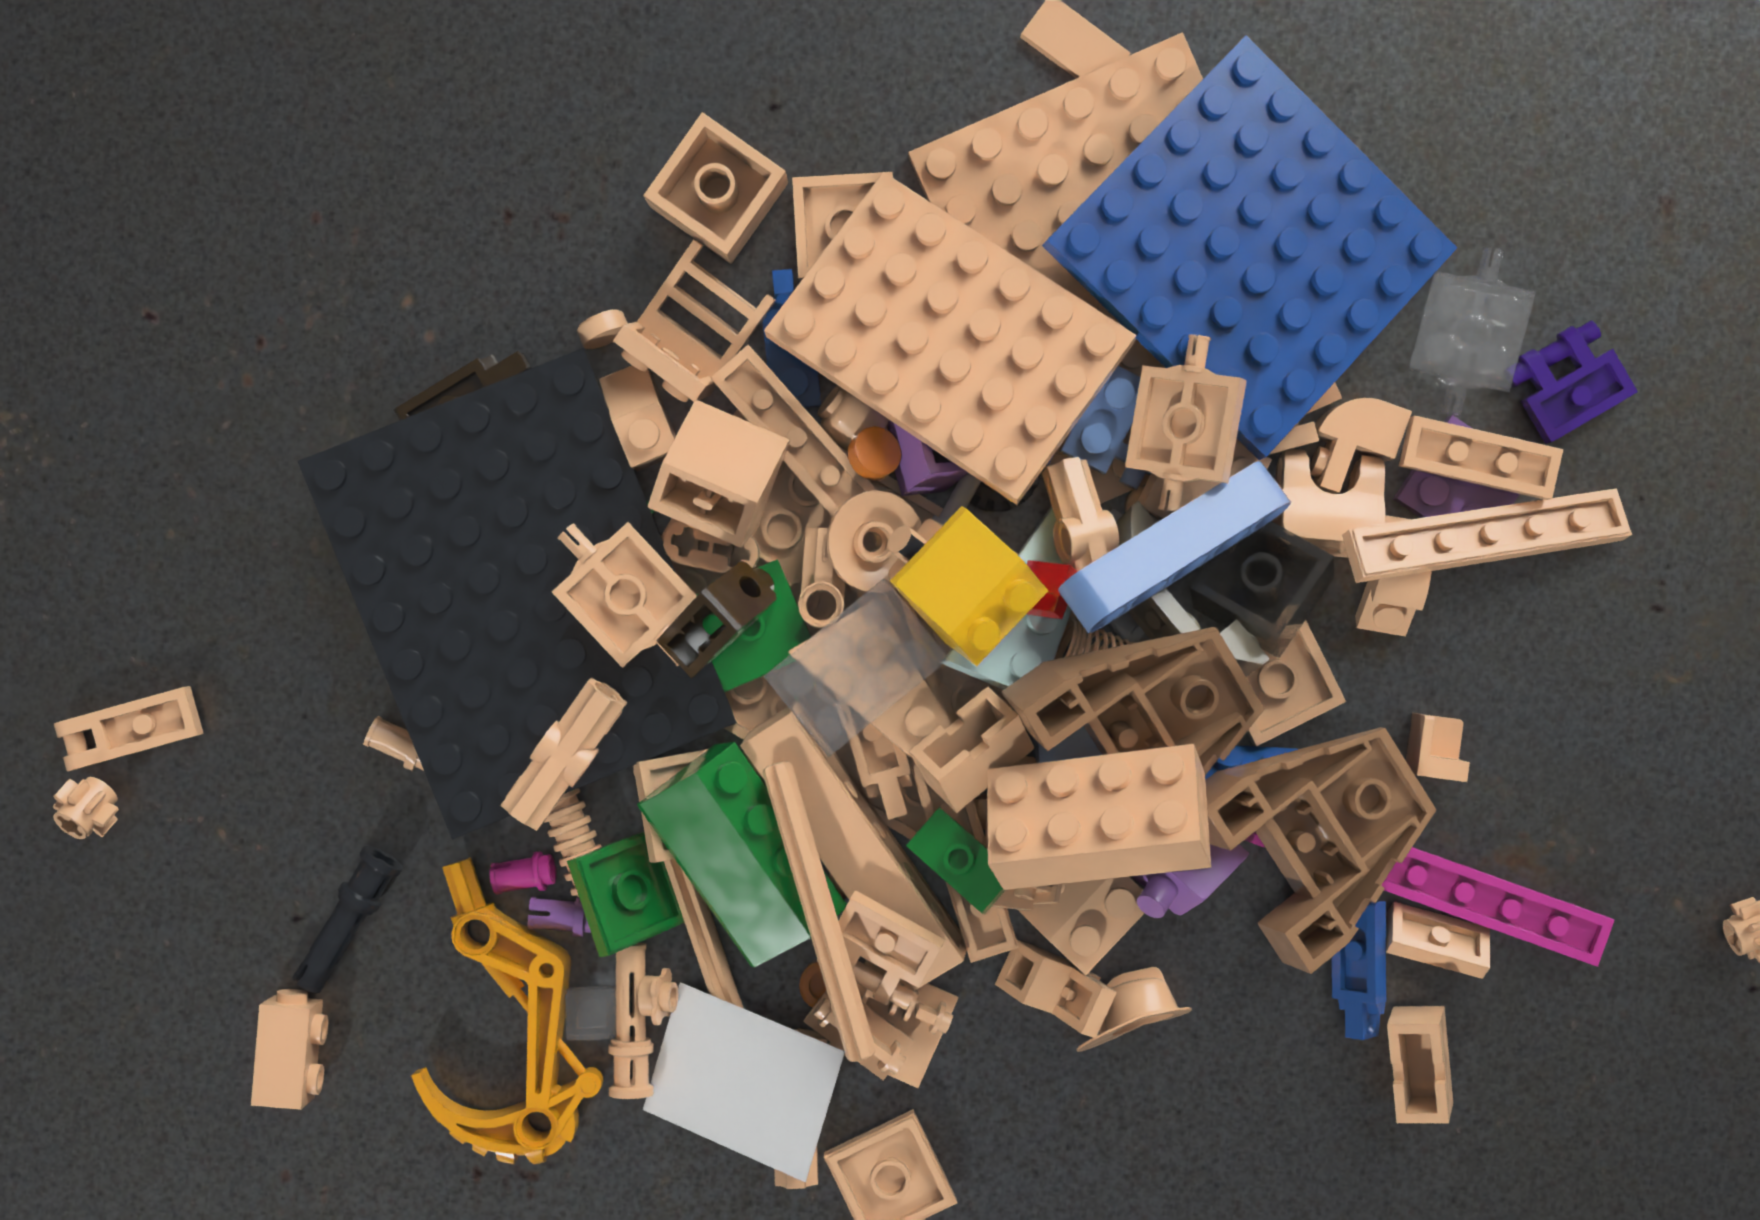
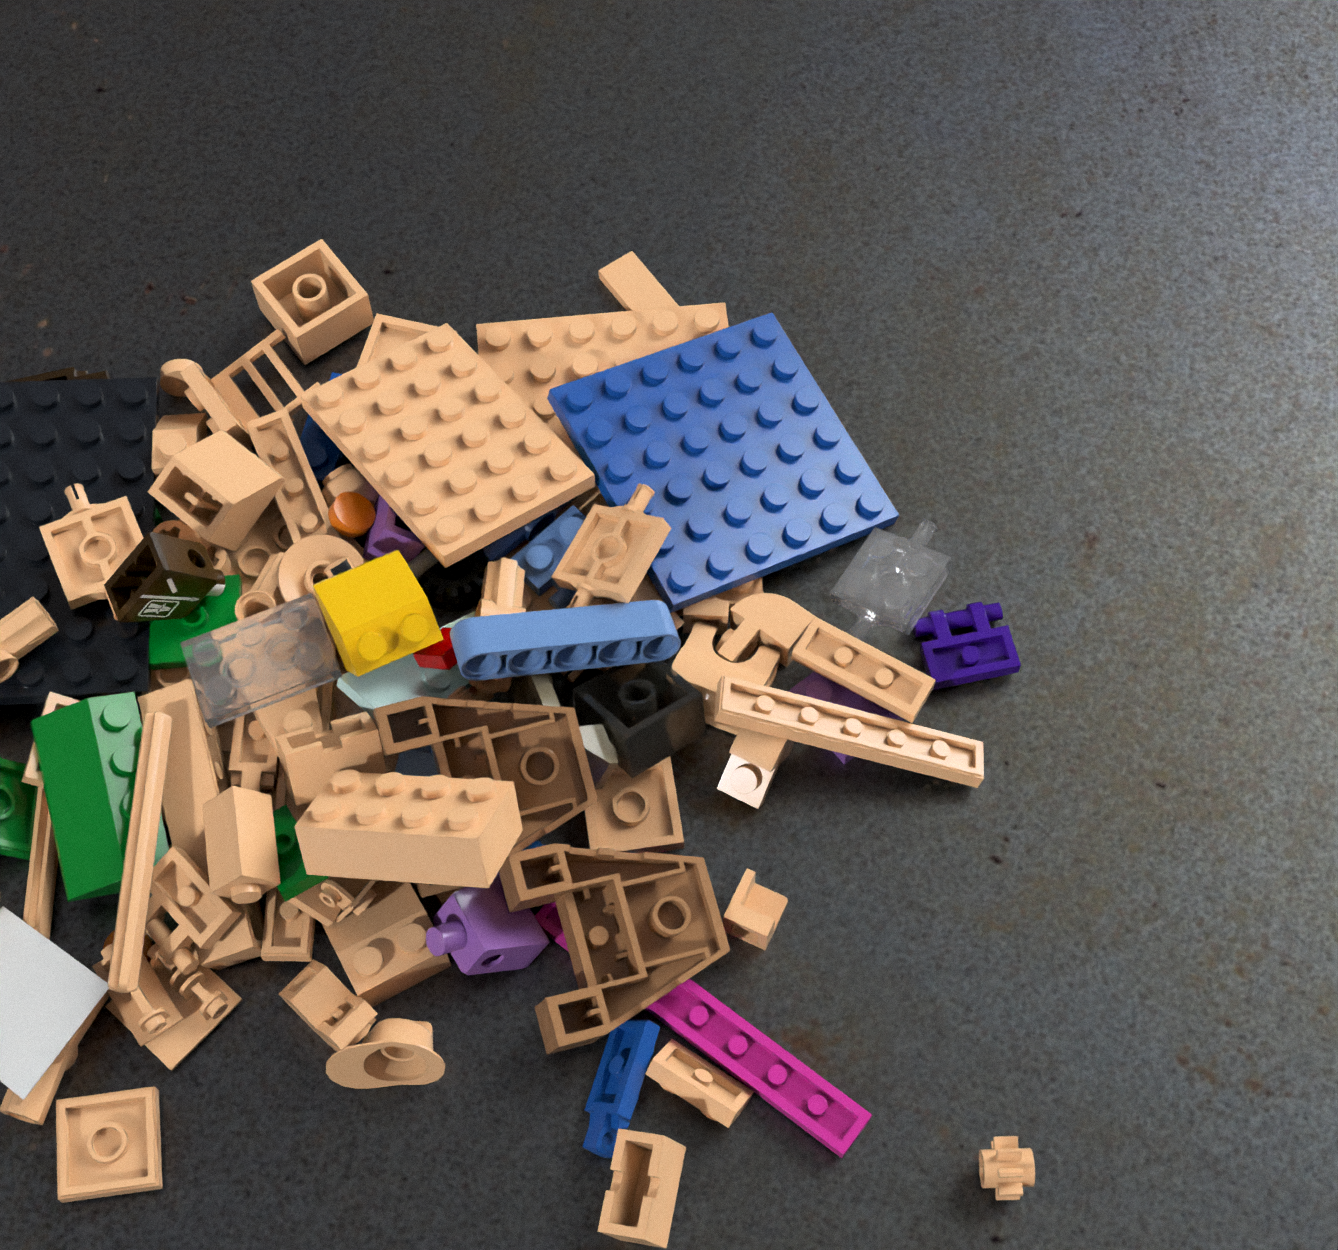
camera: 20 degrees right, 25 degrees down
none -> light nougat brick [202,786,281,904]

